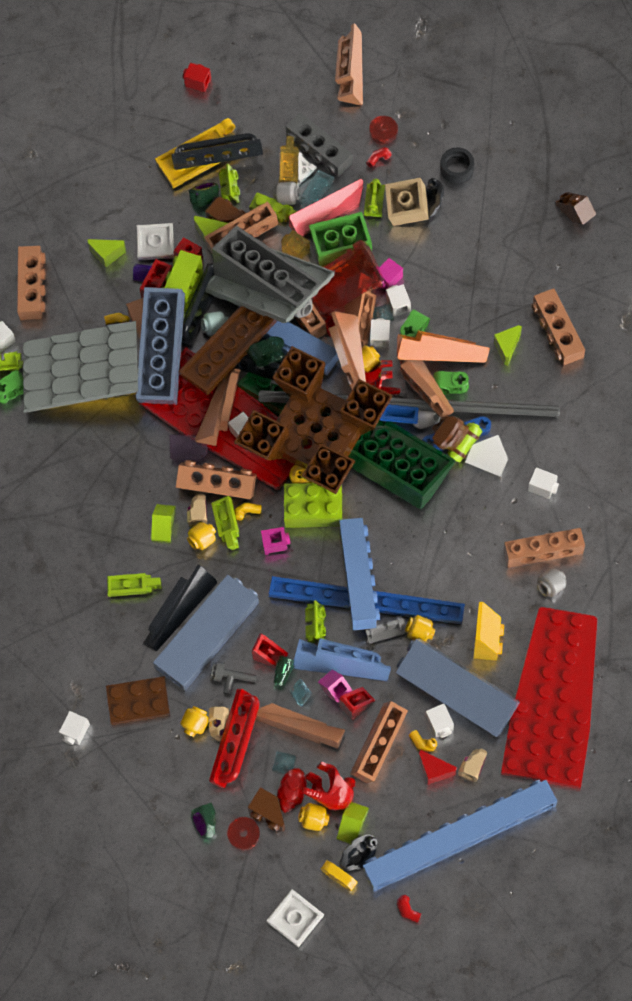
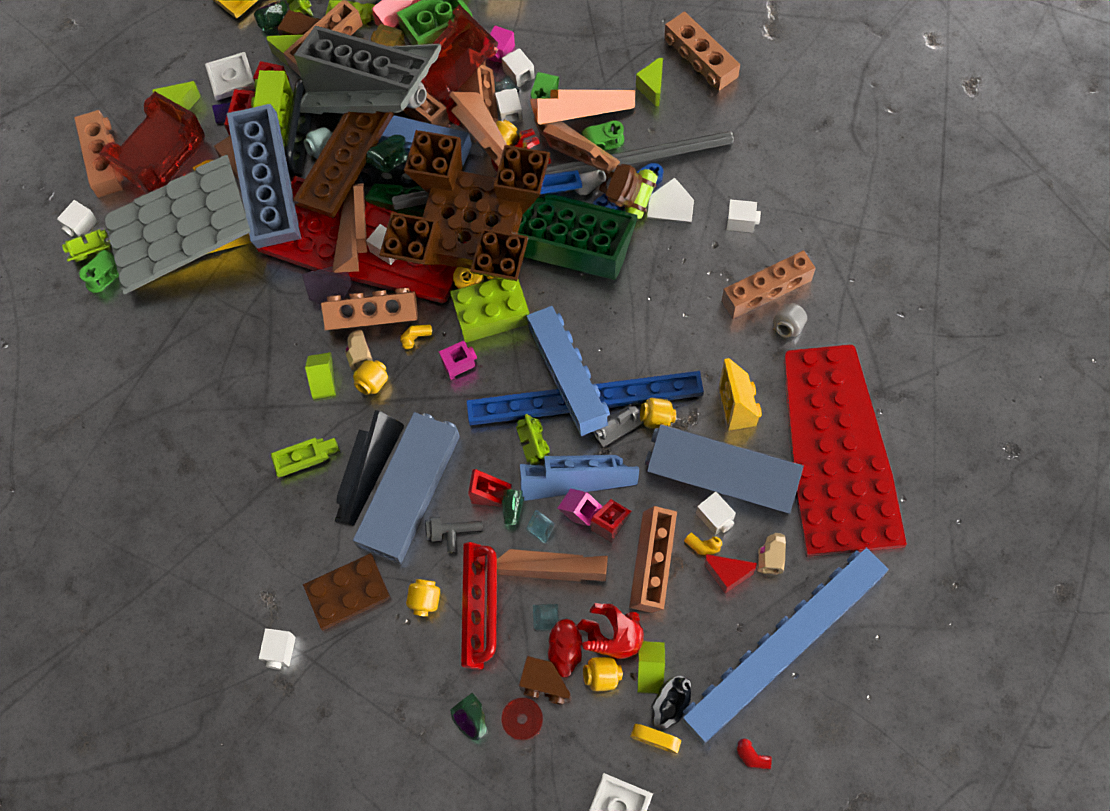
camera: 15 degrees left, 0 degrees up
tan rock [209,707,230,742] -> none
lime hinge [211,496,239,551] -> none
none -> clear red windscreen [99,91,205,194]

